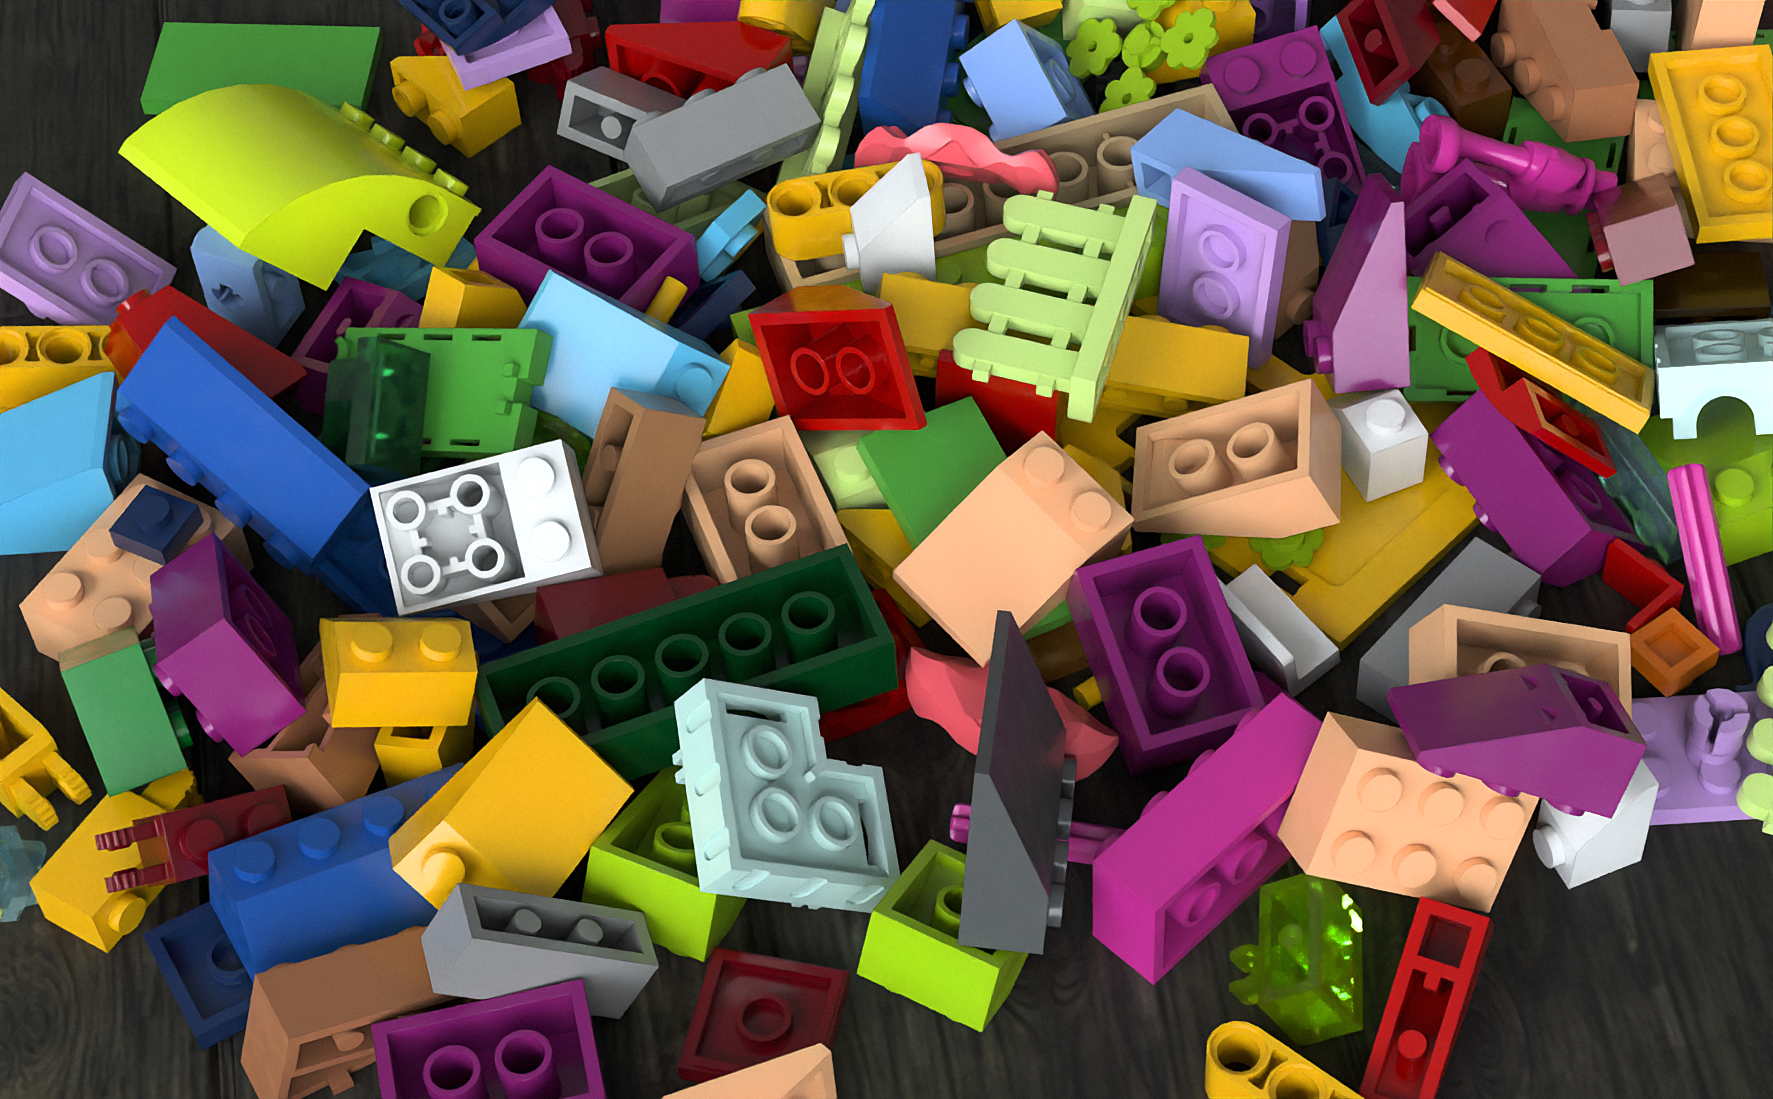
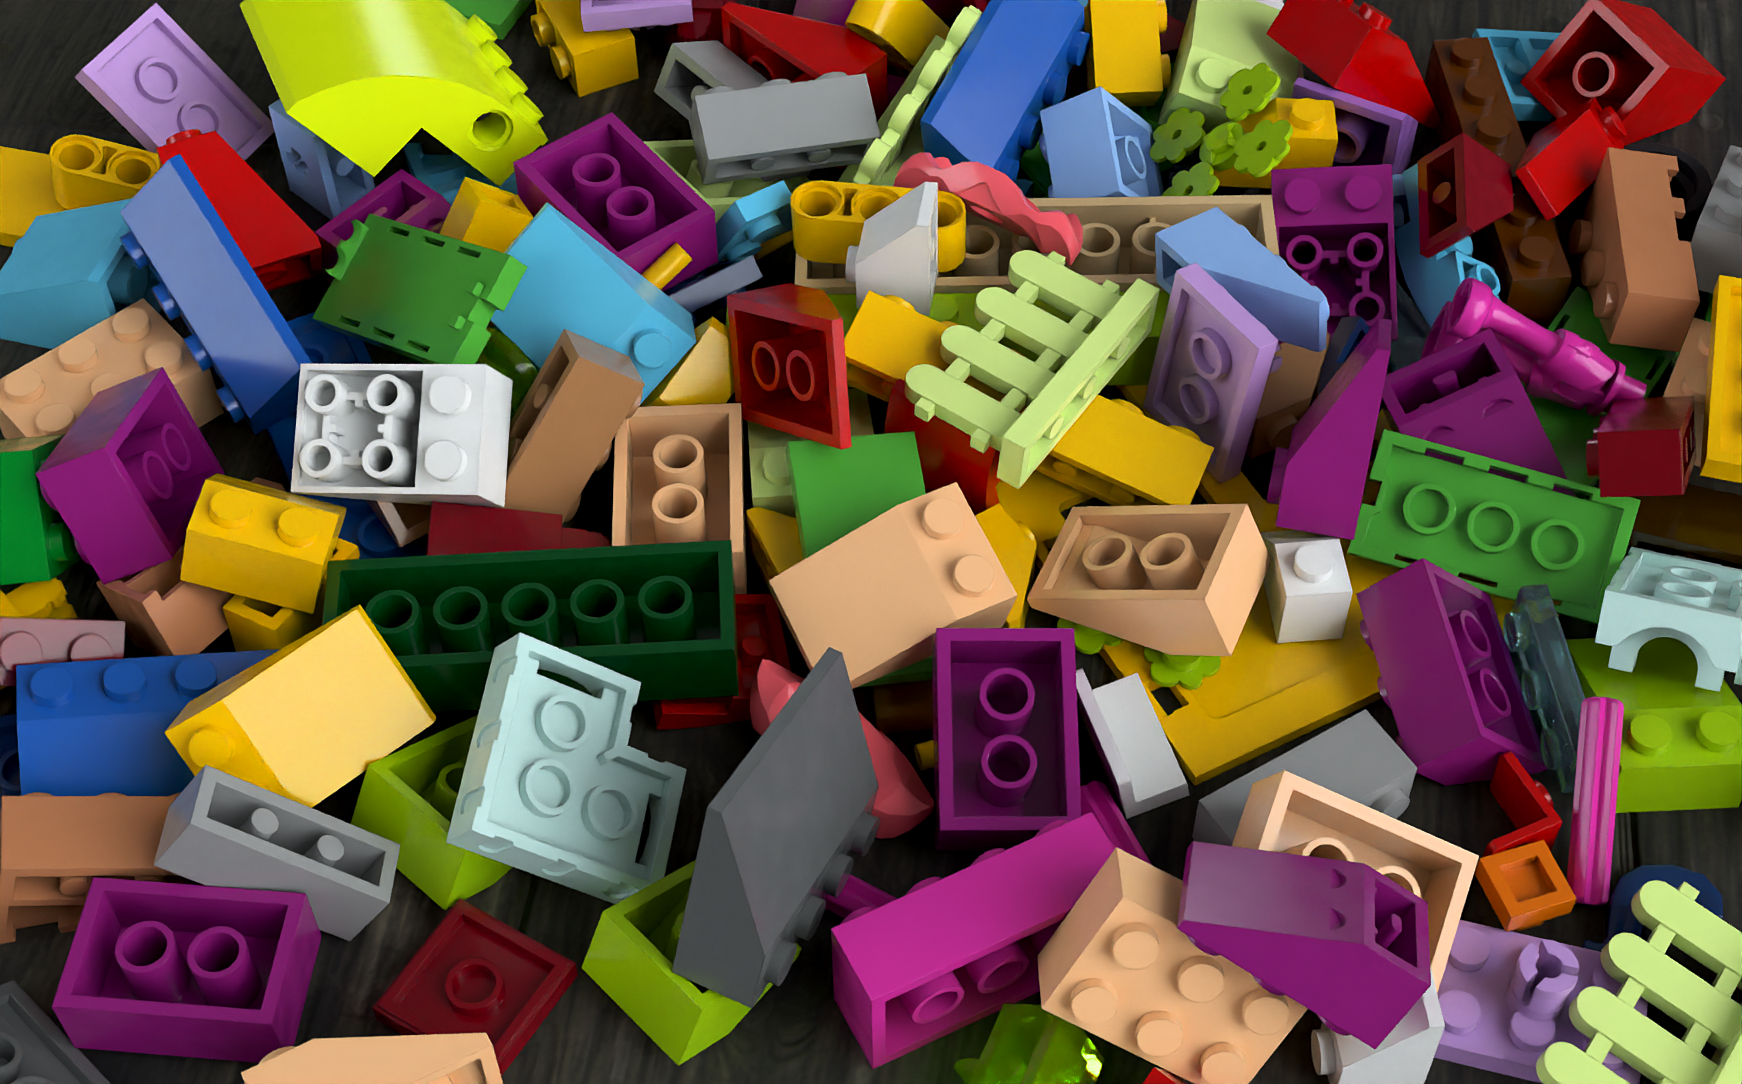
camera: 15 degrees right, 0 degrees up
dark blue plate [109,485,204,566] -> none
clear green bracket [321,336,431,483] -> none
yellow tile [1411,251,1656,434] -> none
red slope [1465,346,1617,479] -> none

